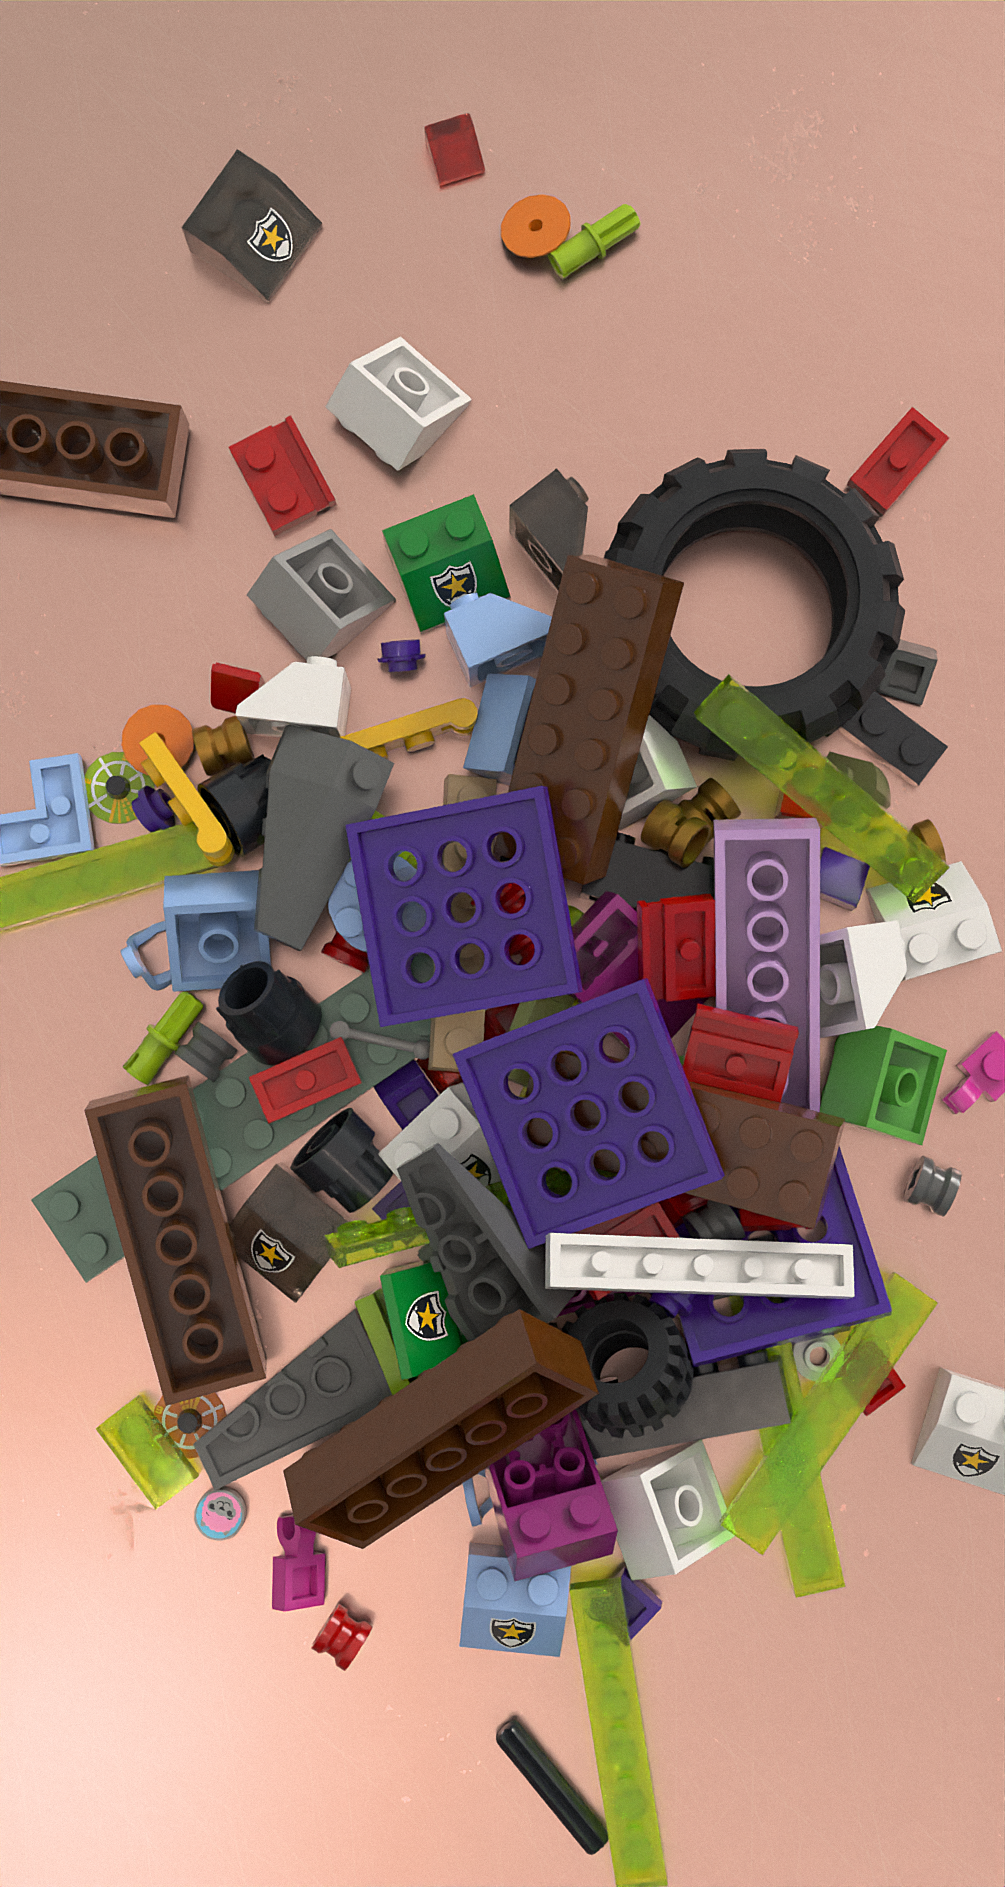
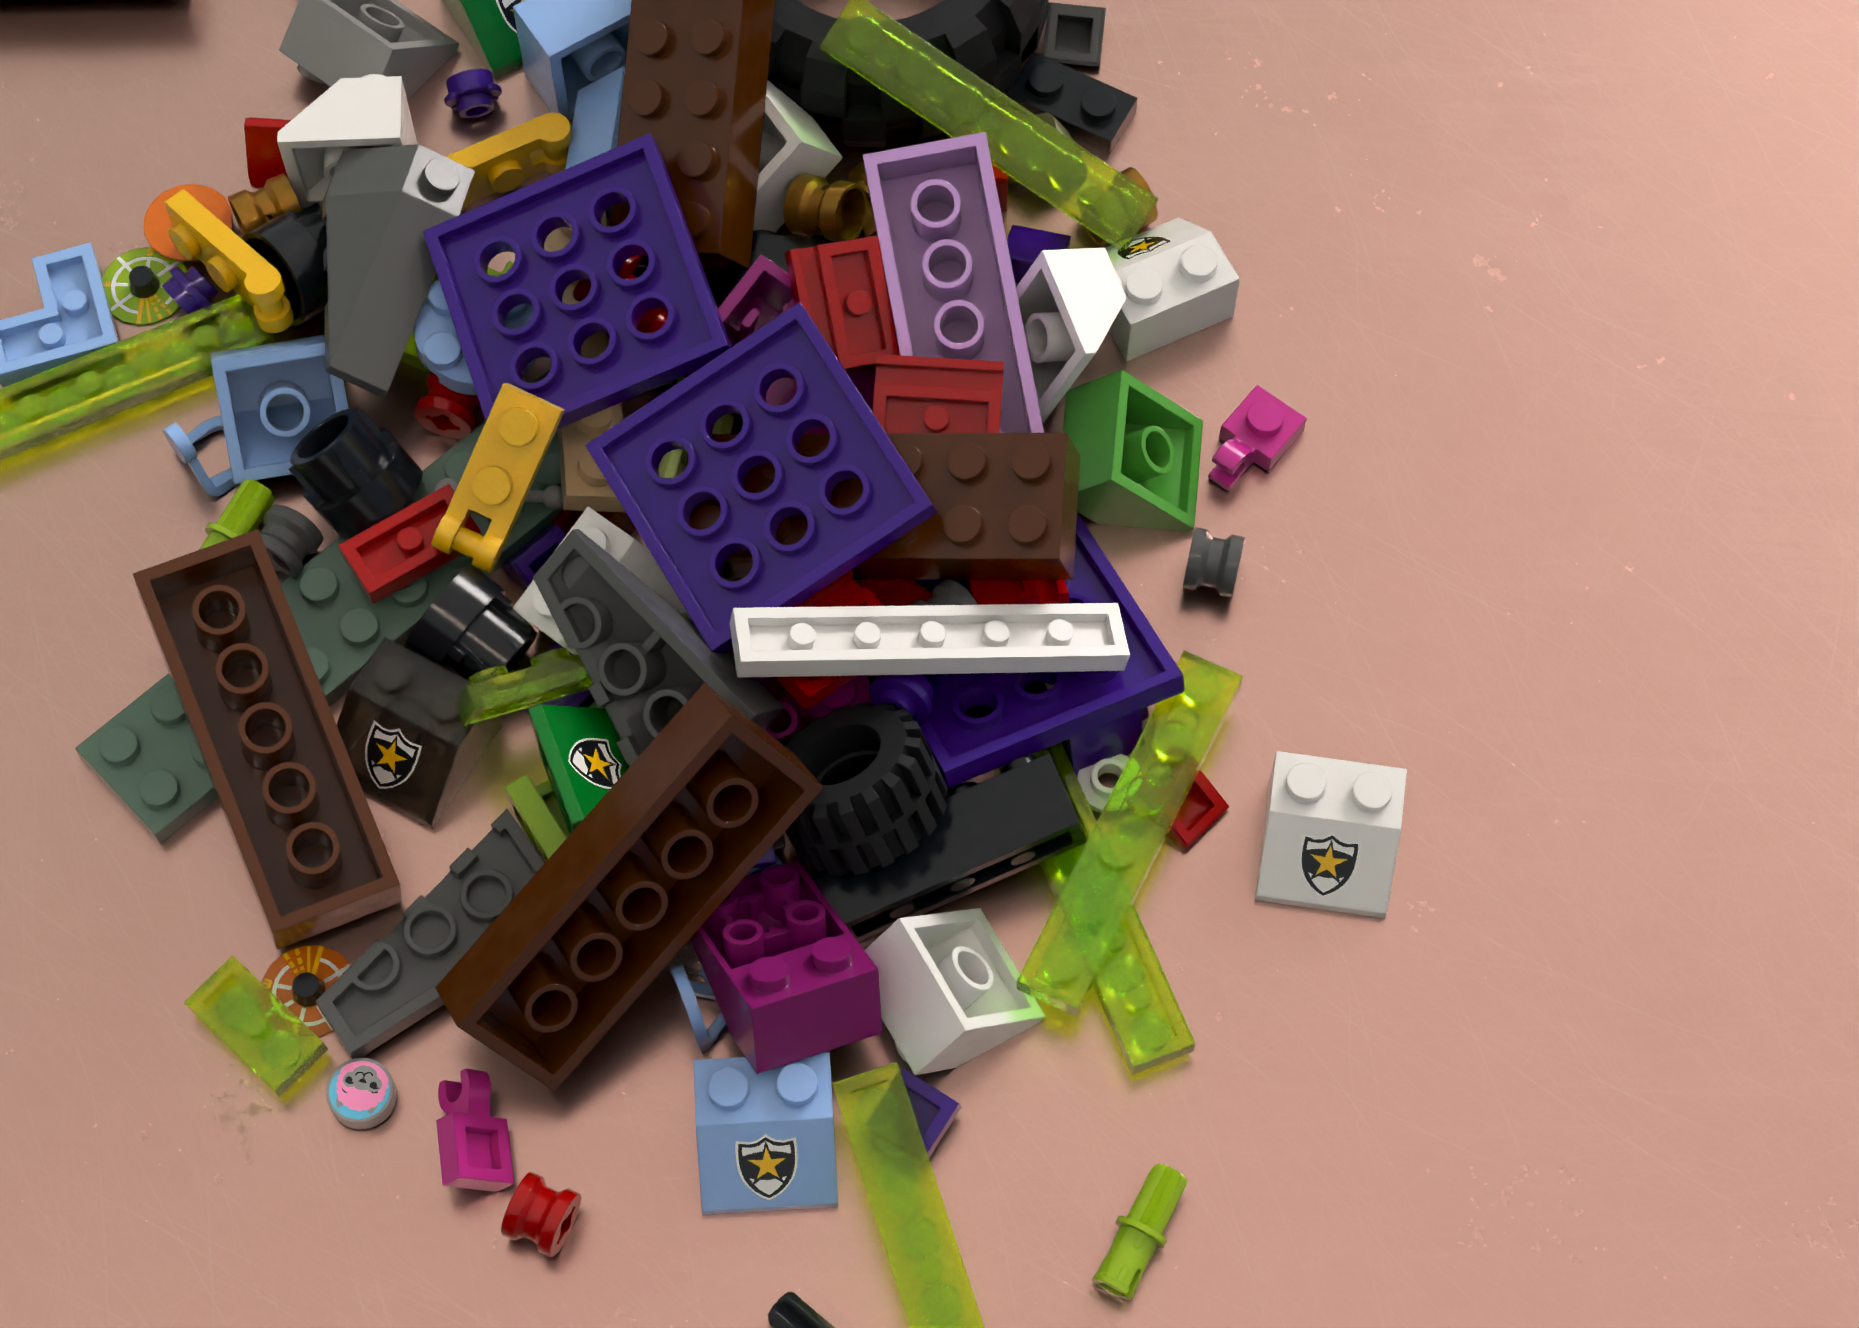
camera: 10 degrees left, 20 degrees down
none -> yellow plate [431,383,565,573]
none -> lime axle [1092,1163,1187,1301]

